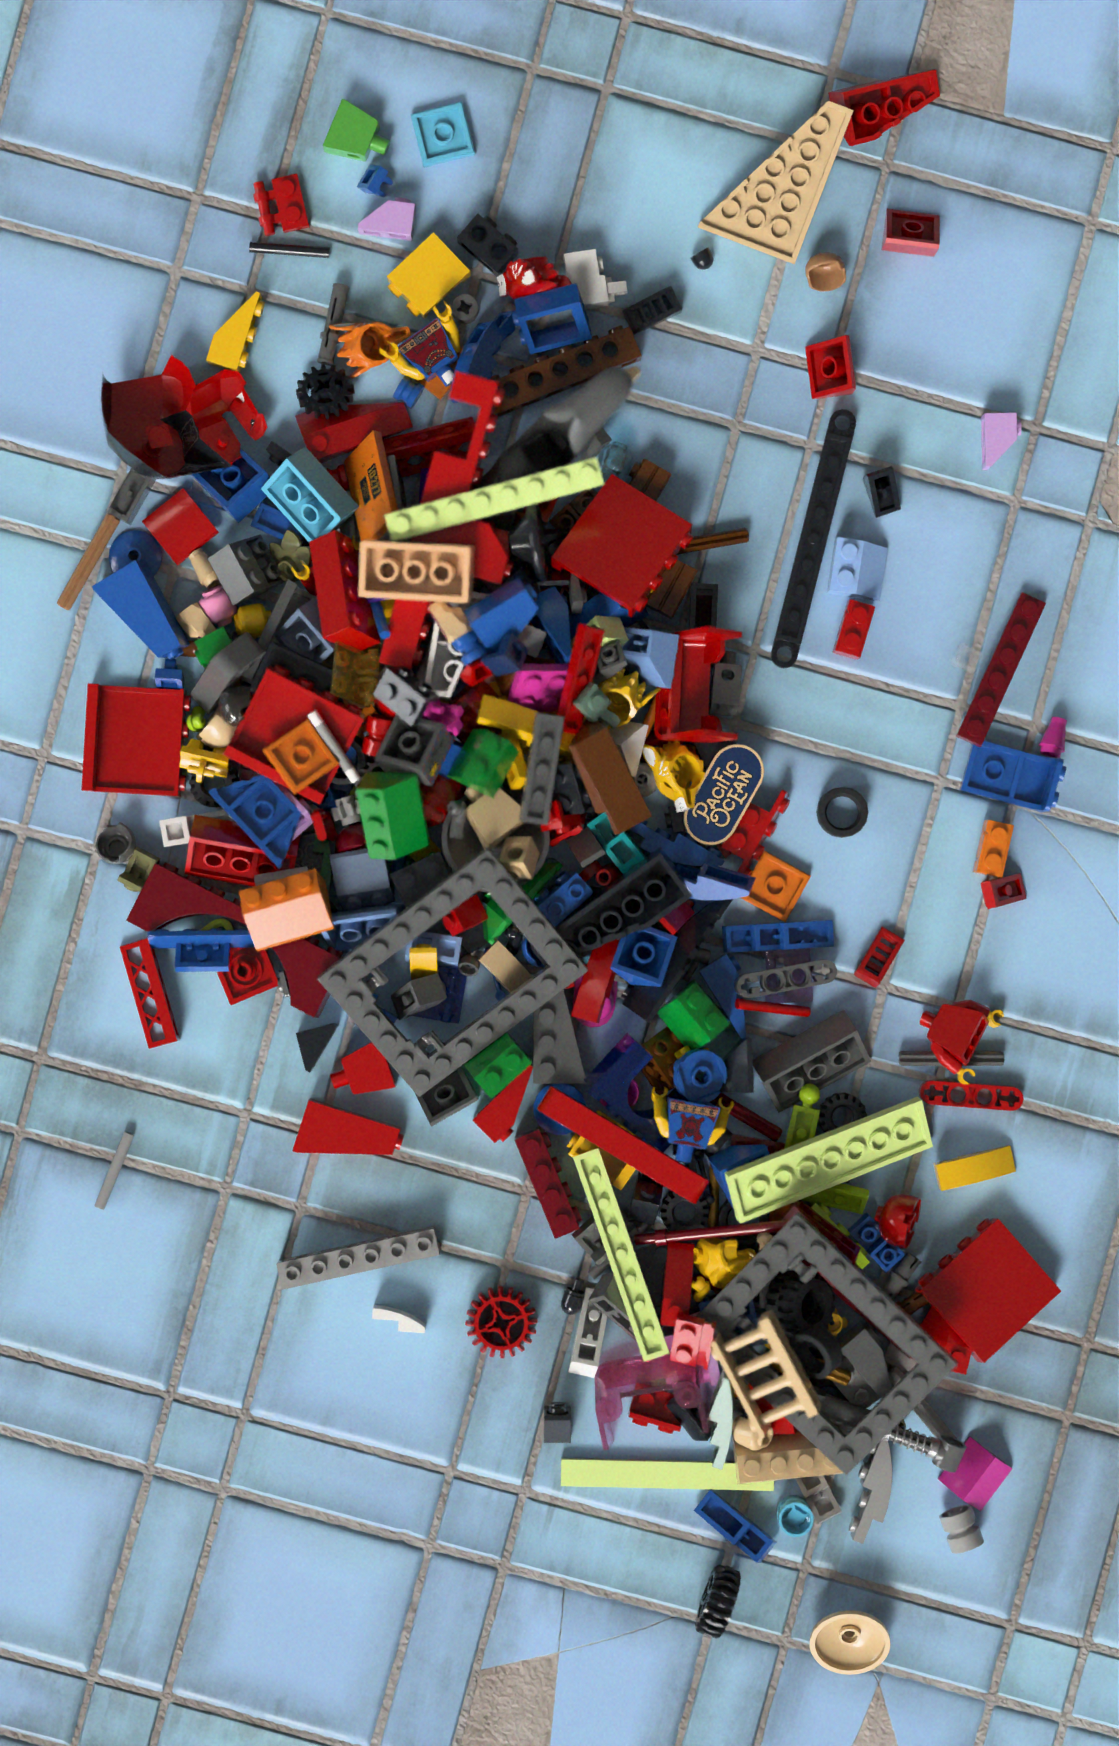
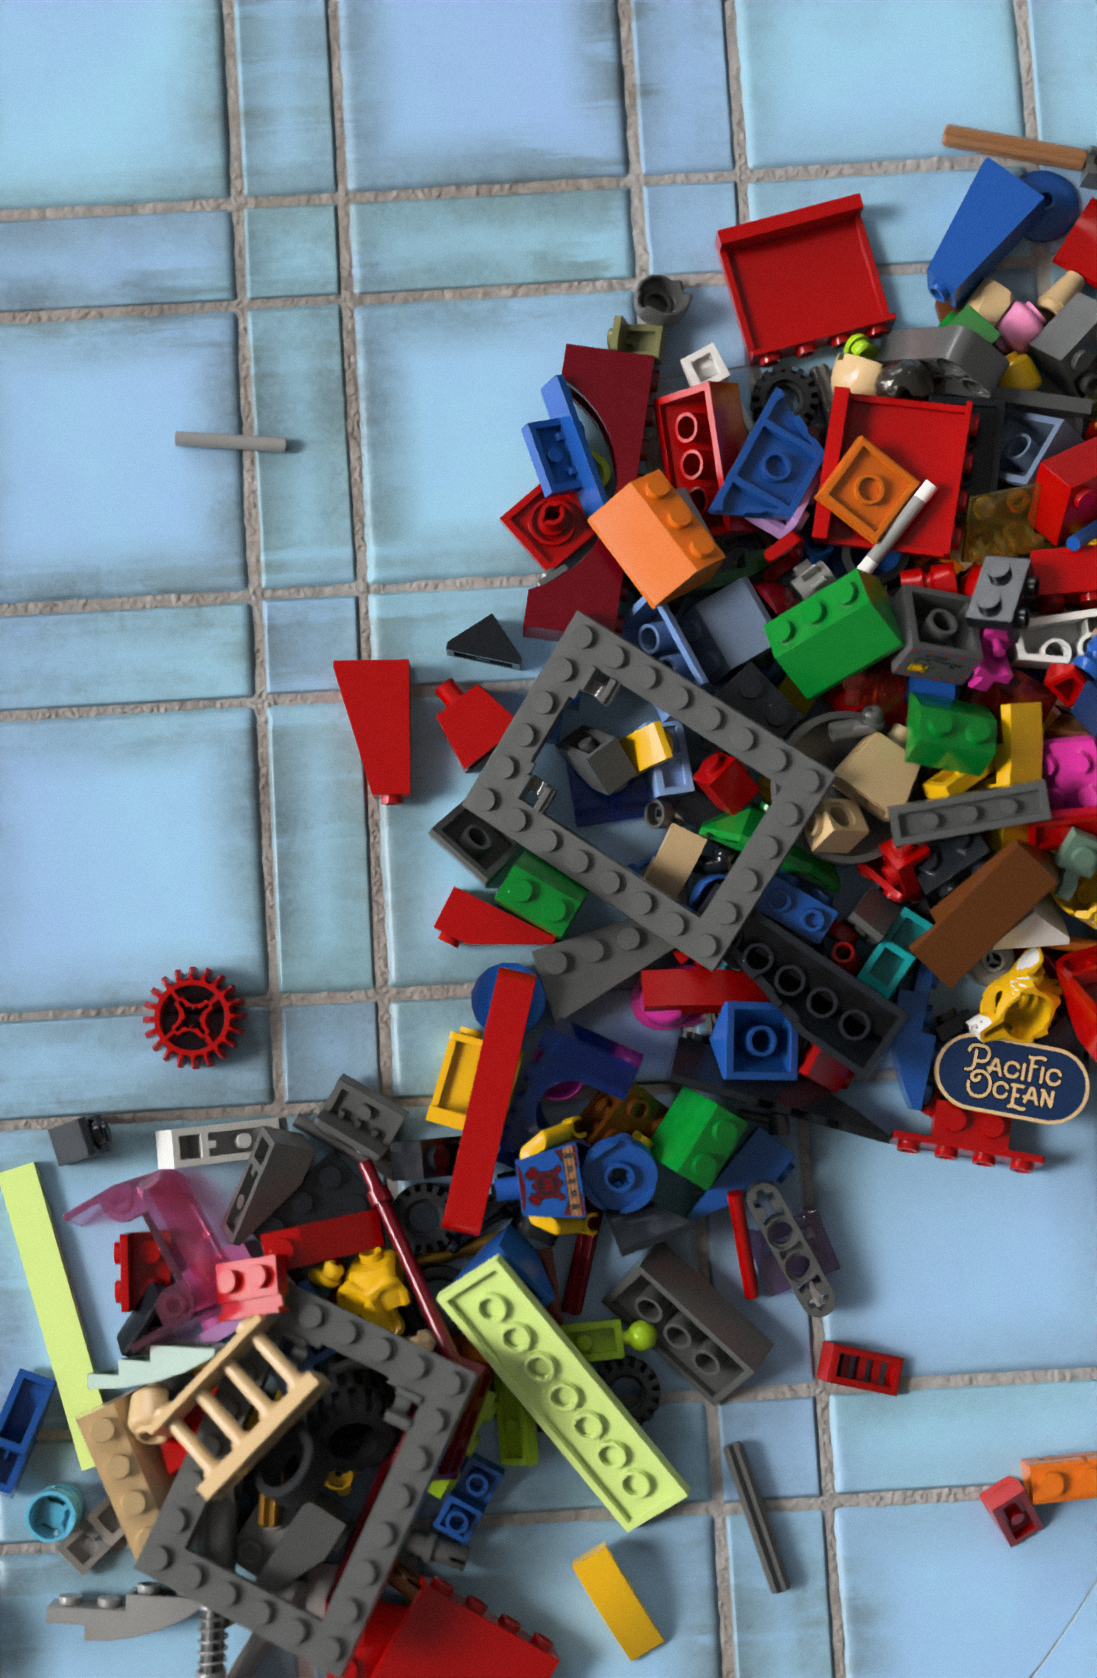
camera: 75 degrees right, 5 degrees down
red fence [120,938,180,1049] -> none
blue tile [155,658,185,690] -> none
yellow hips [180,739,230,783] -> none
light grey brick [276,1225,440,1290] -> none
white slope [372,1305,426,1333] -> none
dark red brick [514,1127,583,1239] -> none
black cylinder [561,1277,585,1315] -> none
yellowish green plate [573,1148,670,1362] -> none
blue slope [676,862,756,900] -> none
blue slope [722,920,834,953] -> none
orange tile [740,850,811,923] -> none
black tyre [816,787,869,838] -> none
red cylinder [875,1194,921,1249] -> none
red beam [919,1080,1024,1111] -> none
red torso [920,1000,1004,1084] -> none

